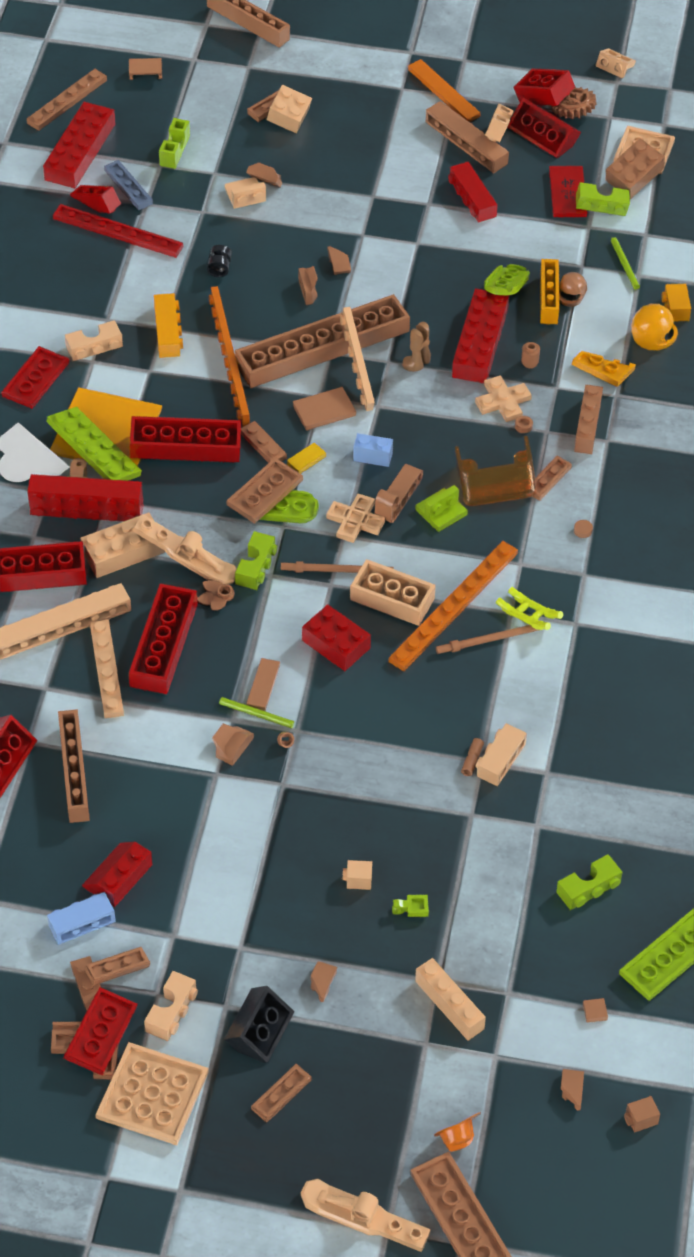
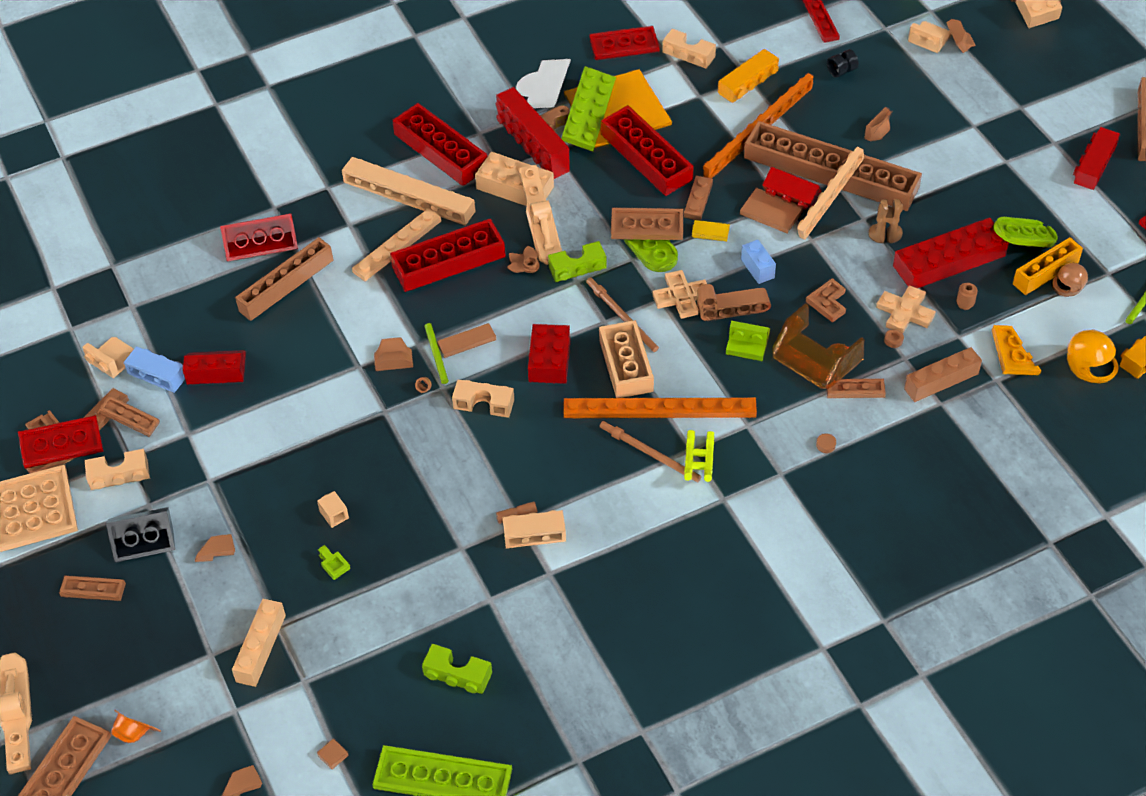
camera: 55 degrees right, 0 degrees up
nougat slope [327,246,351,275] -> none
none -> light nougat bracket [82,337,134,379]
none -> light nougat arch [452,380,514,418]
none -> red slope [762,166,822,209]
none -> nougat plate [806,278,846,323]

